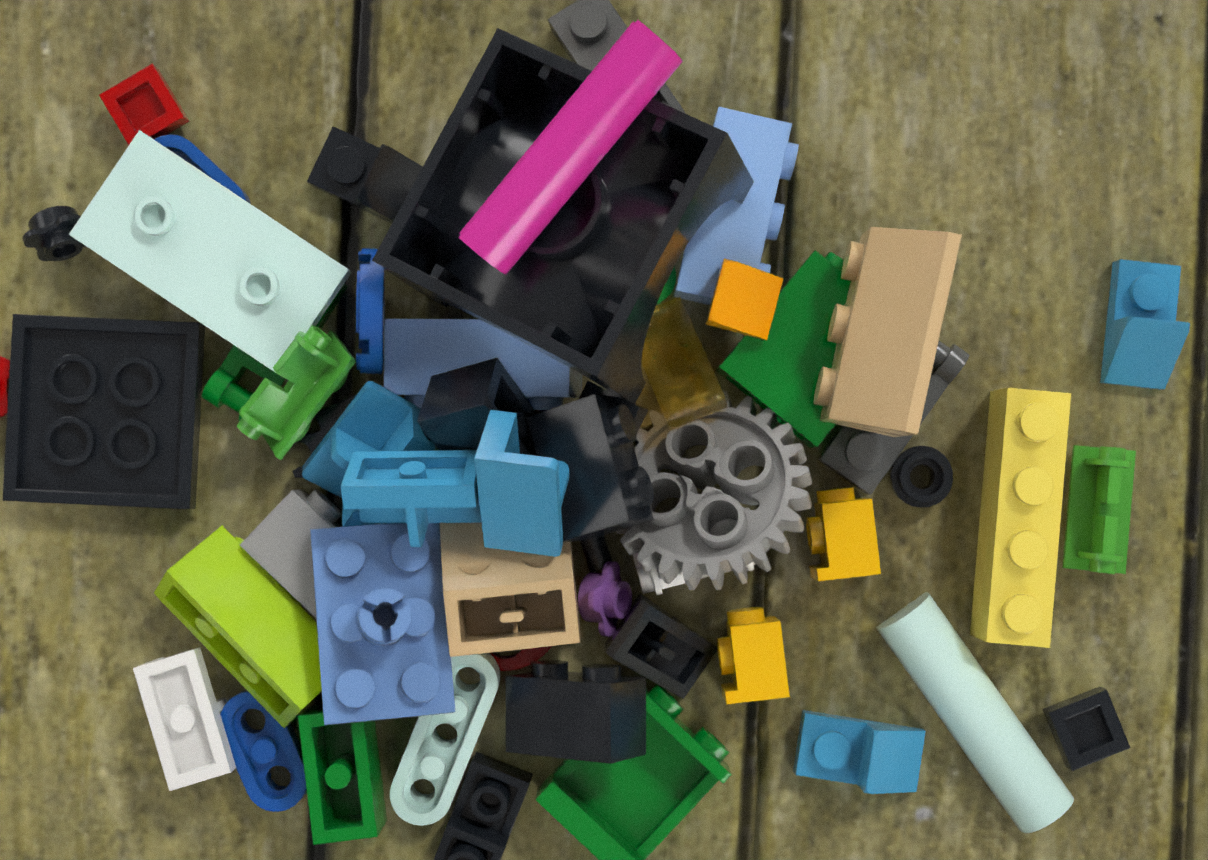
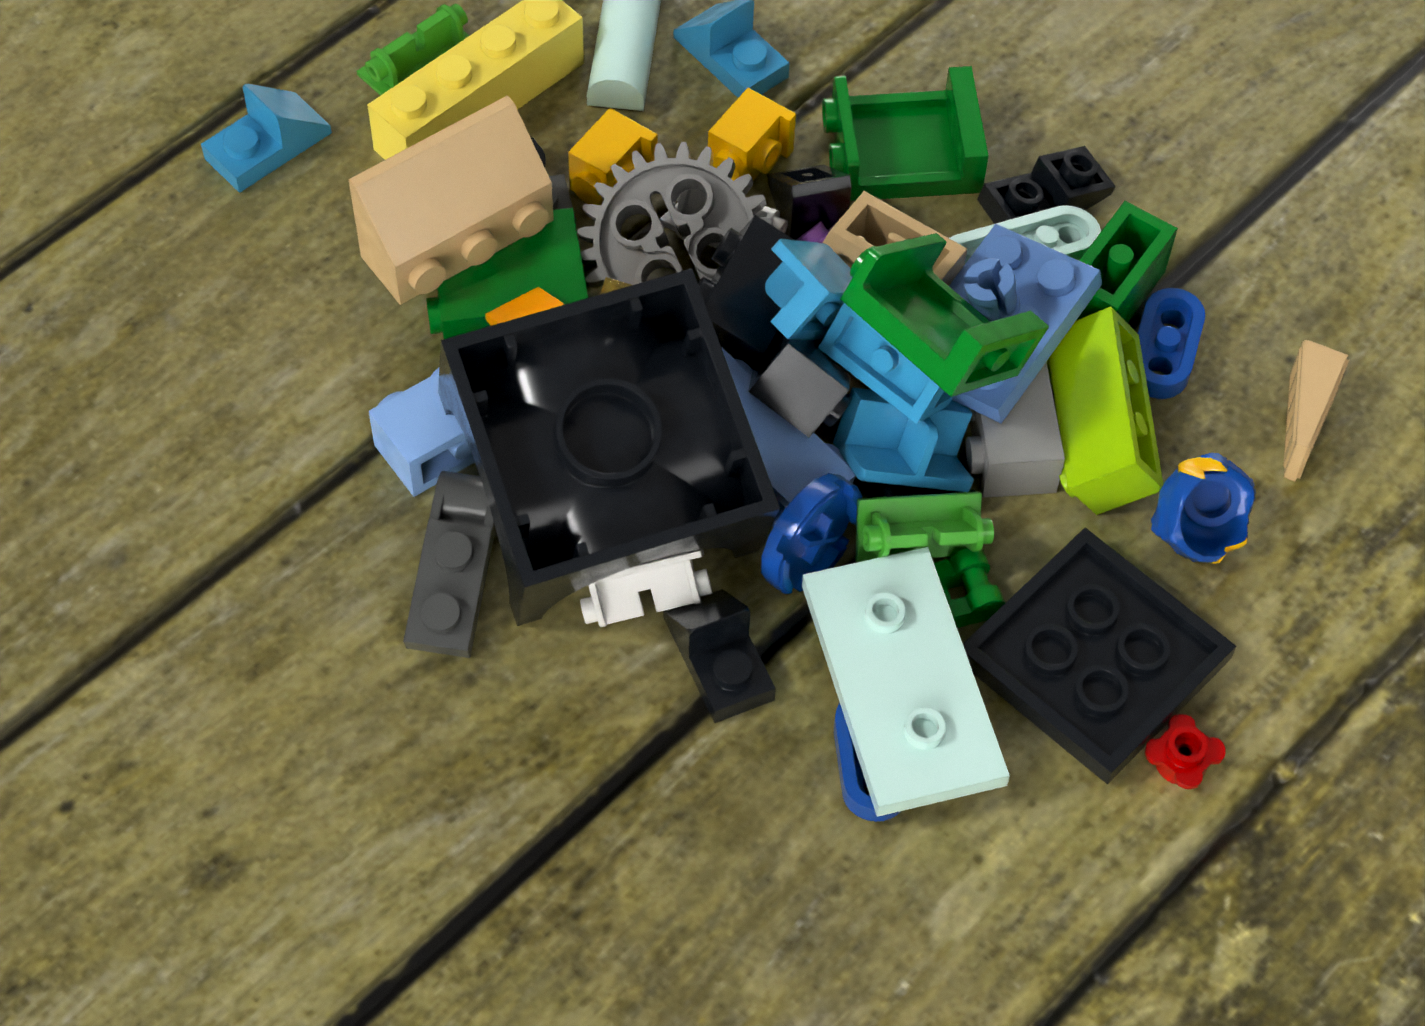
camera: 140 degrees left, 30 degrees down
black plate [22,206,86,261] -> none
red plate [99,64,190,145] -> none
white panel [133,647,236,791] -> none
dark pink brick [459,20,683,275] -> none
black brick [506,660,646,764] -> none
none -> green panel [840,233,1049,397]
none -> blue hair [1151,453,1256,564]
none -> tan slope [1283,340,1349,482]

